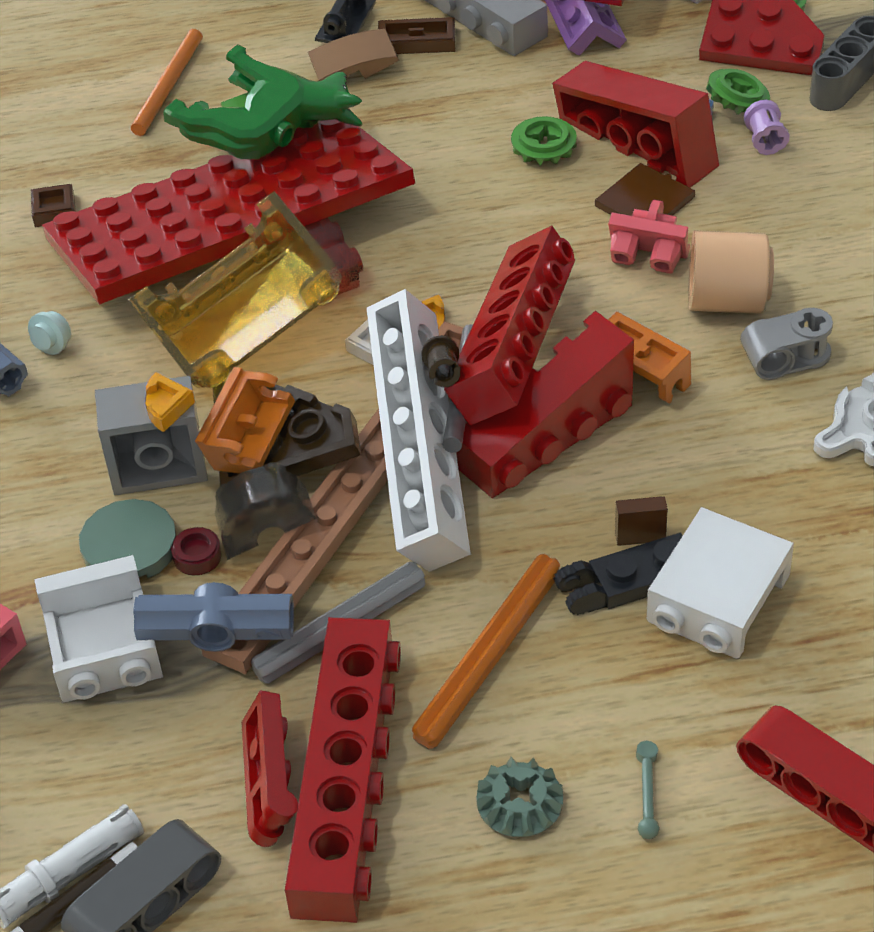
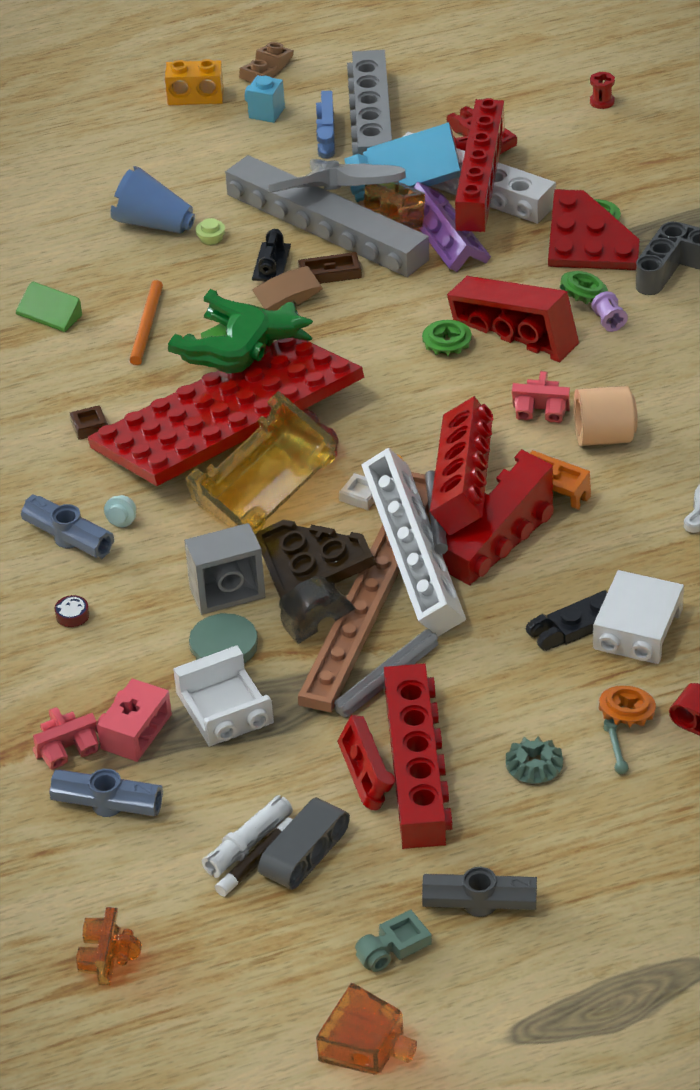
camera: 10 degrees left, 5 degrees down
sand blue piece [133,582,294,652] -> none
light orange tile [145,372,195,432] -> none
dark red tile [171,527,222,576] -> none
orange hinge [195,367,295,475] -> none
orange axle [412,554,560,749] -> none
dark brown pin [421,335,460,387] -> none
reddish brown piece [595,163,695,216] -> none
reddish brown tile [615,496,668,546] -> none
light grey piece [740,308,833,380] -> none
none -> bright green slope [16,281,82,332]
none -> orange gear [599,686,656,728]

